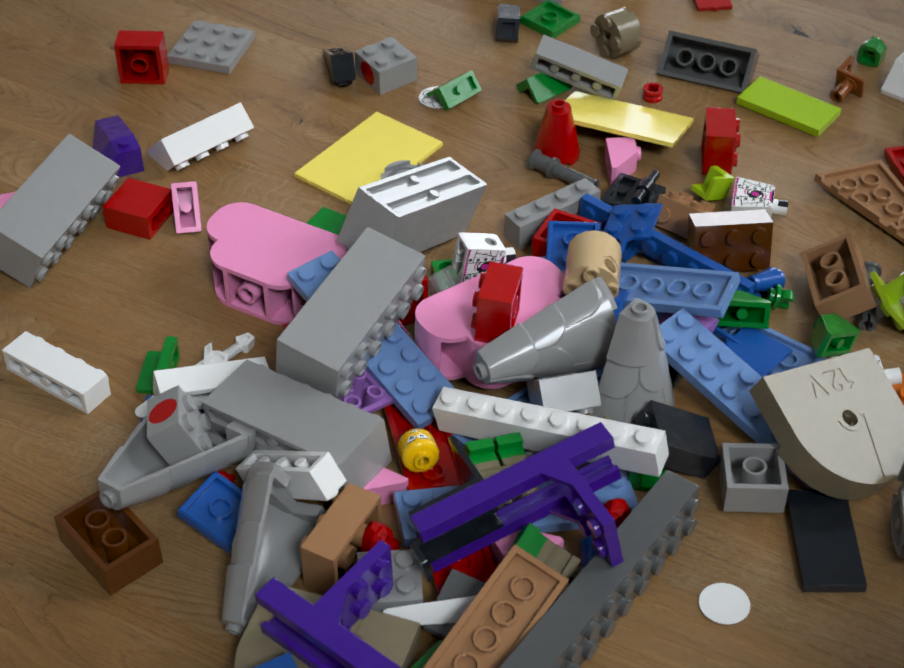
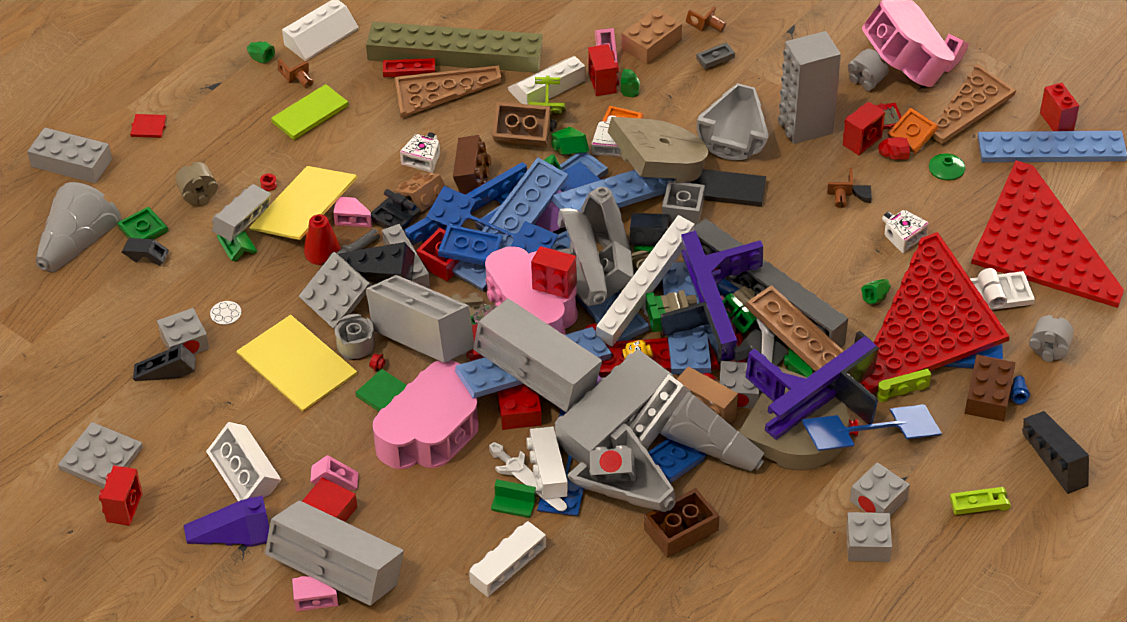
camera: 80 degrees left, 5 degrees up
panel [426,70,482,110] -> none
white torso [450,232,516,284] -> none
tan cylinder [563,230,622,299] -> none
dark grey slope [657,30,759,93] -> none
lime panel [690,166,734,201] -> none
white sticker [699,583,750,624] -> none
red brick [701,107,741,175] -> none
blue cone [747,267,785,292] -> none
green plate [766,284,794,310] -> none
none -> light grey plate [299,252,373,329]
none -> black wedge [338,242,415,283]

